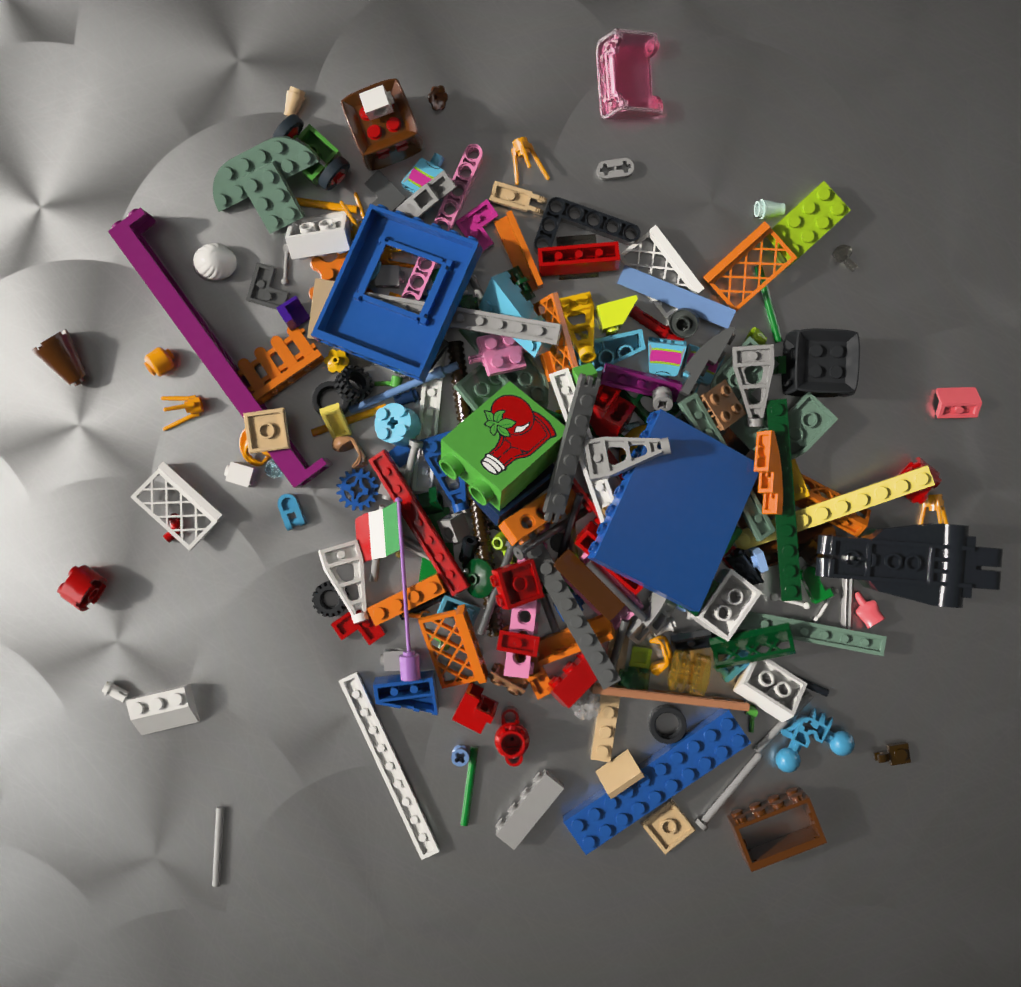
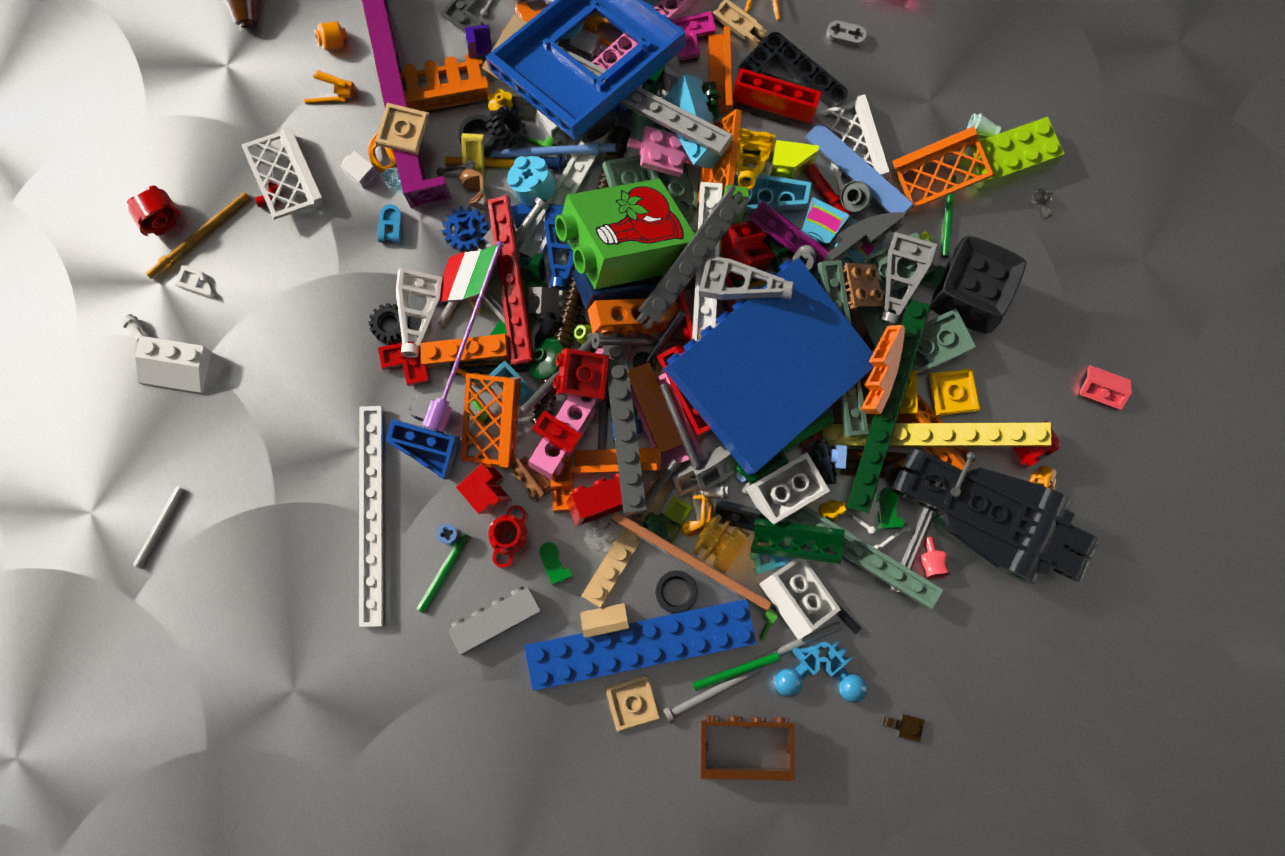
camera: 25 degrees right, 10 degrees down
none -> pearl gold bar [146,191,250,279]
none -> white tile [174,265,214,298]
none -> dark grey hinge [436,160,475,175]
none -> green leg [539,542,573,586]
none -> green piece [693,652,781,691]
none -> yellow plant [819,500,846,521]
none -> yellow plate [928,368,980,417]
none -> dark grey hinge [951,453,976,497]

